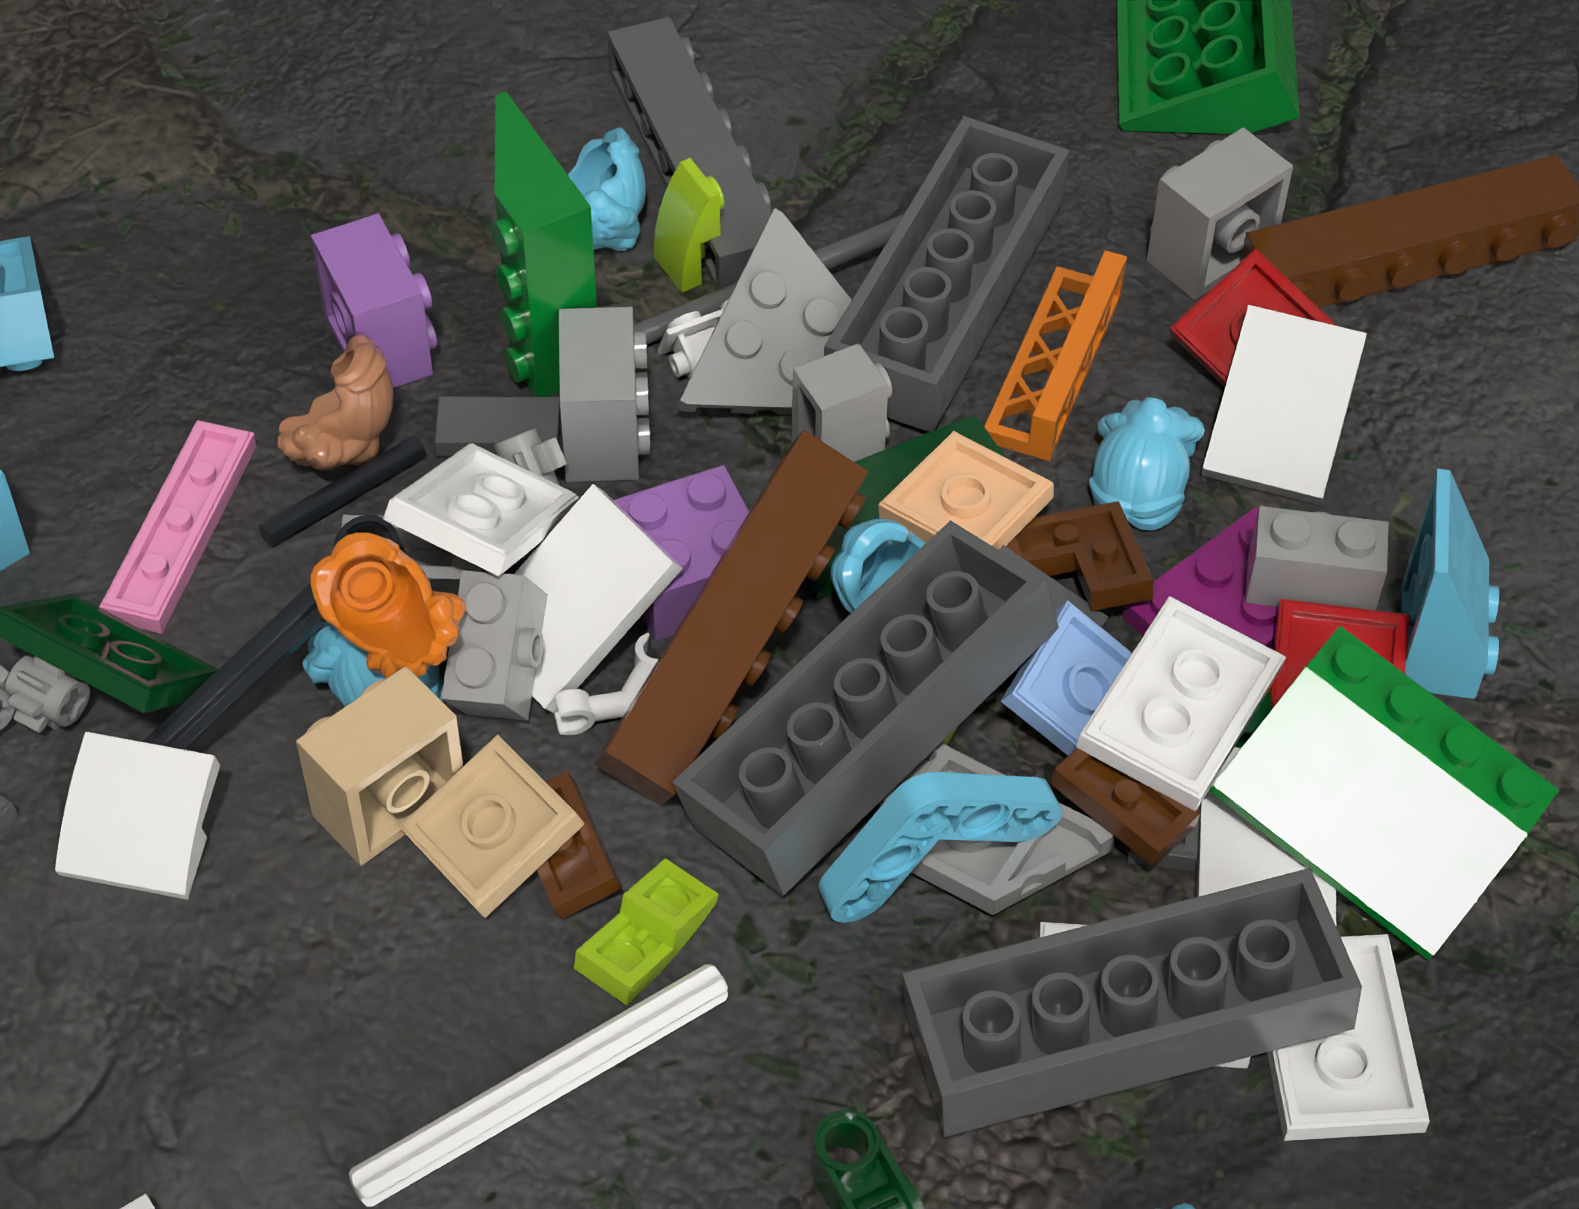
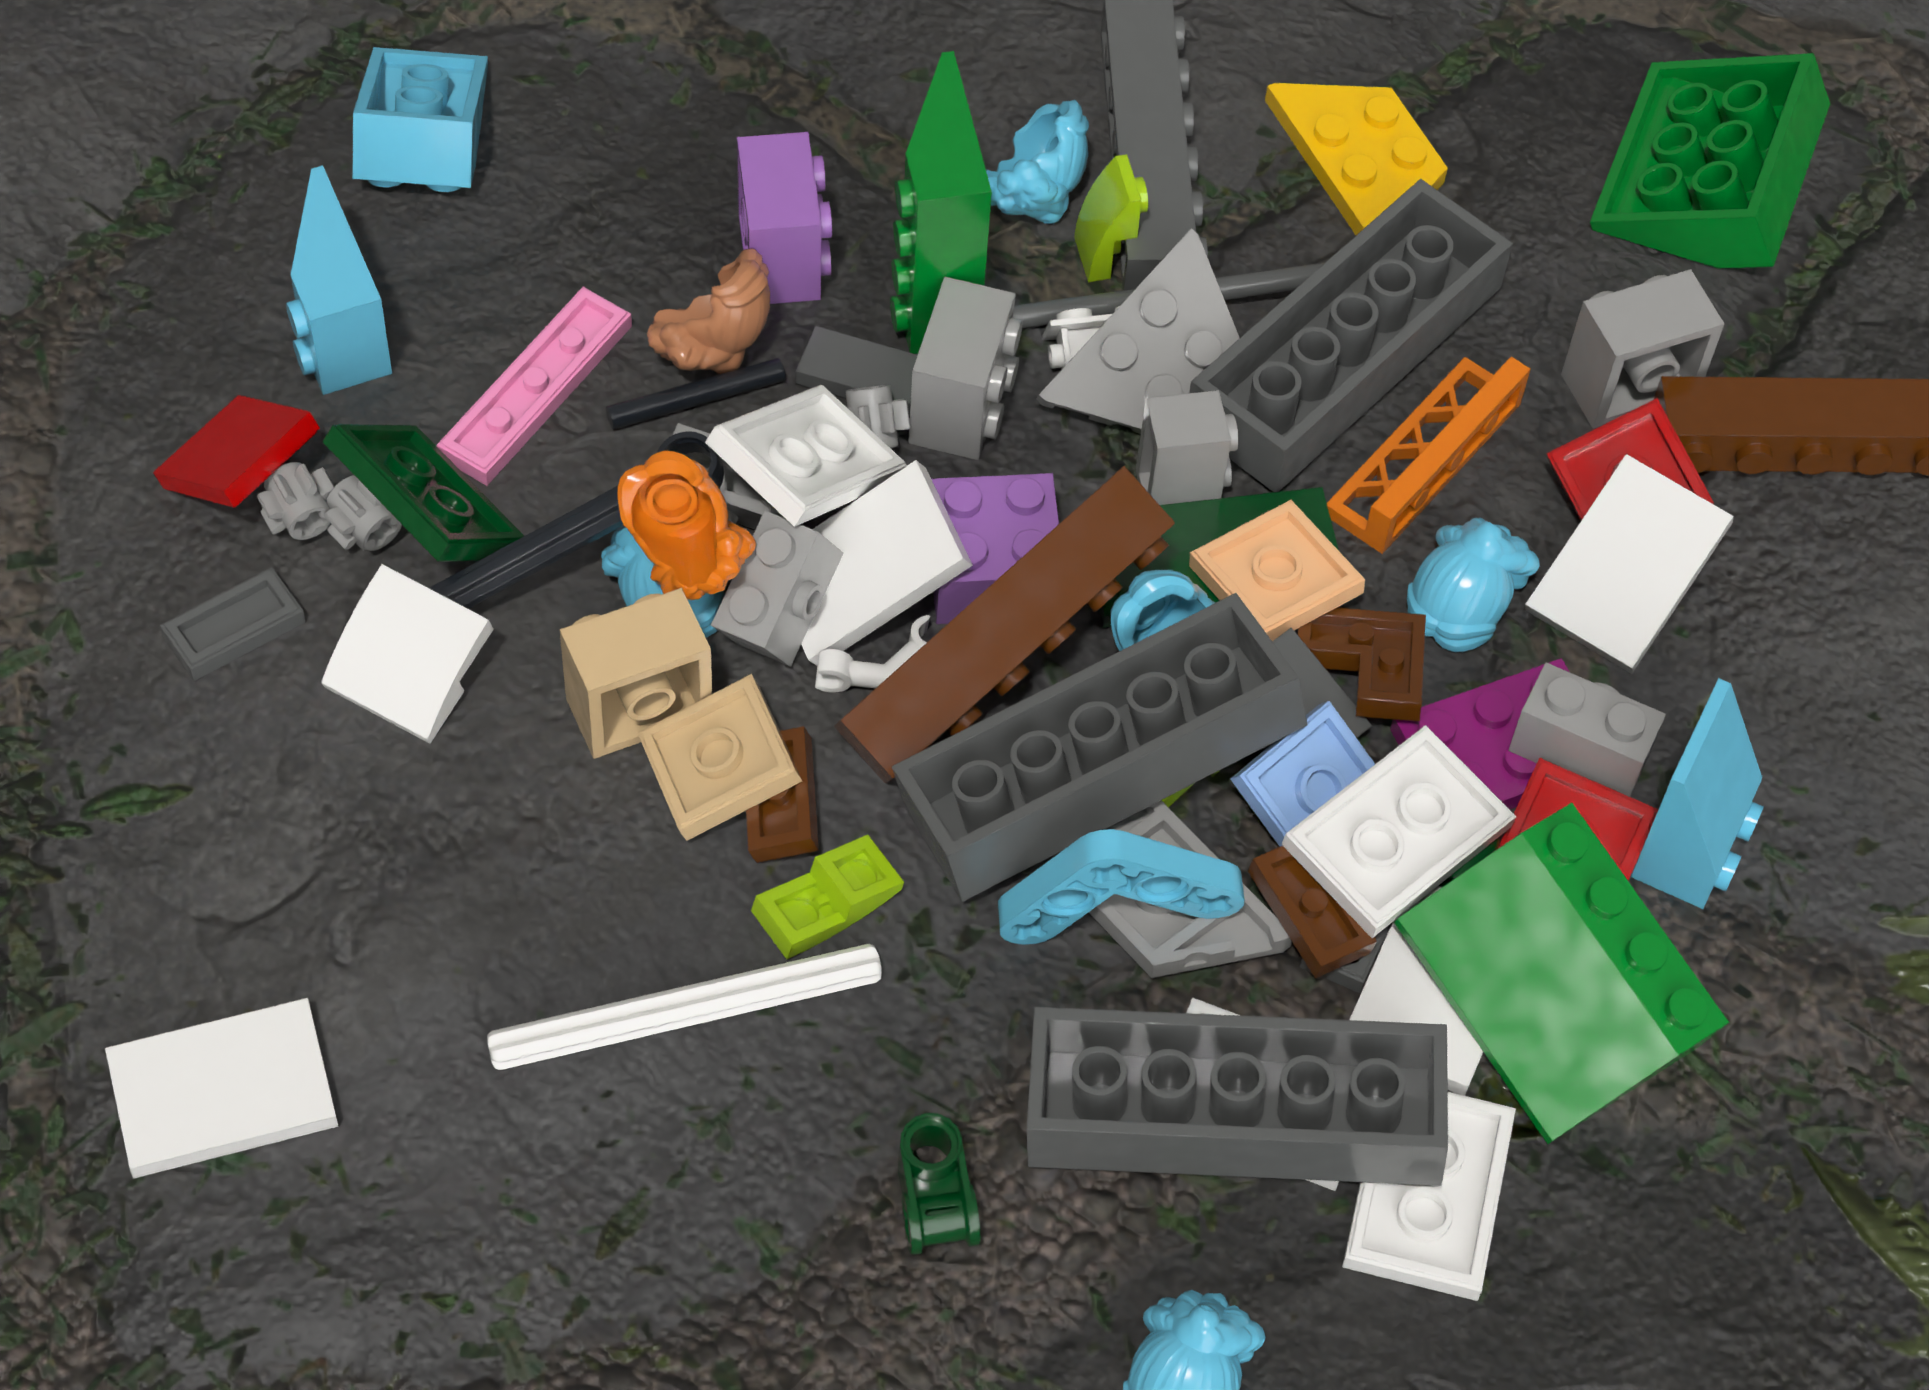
camera: 15 degrees right, 5 degrees up
none -> yellow wing [1265,83,1448,235]

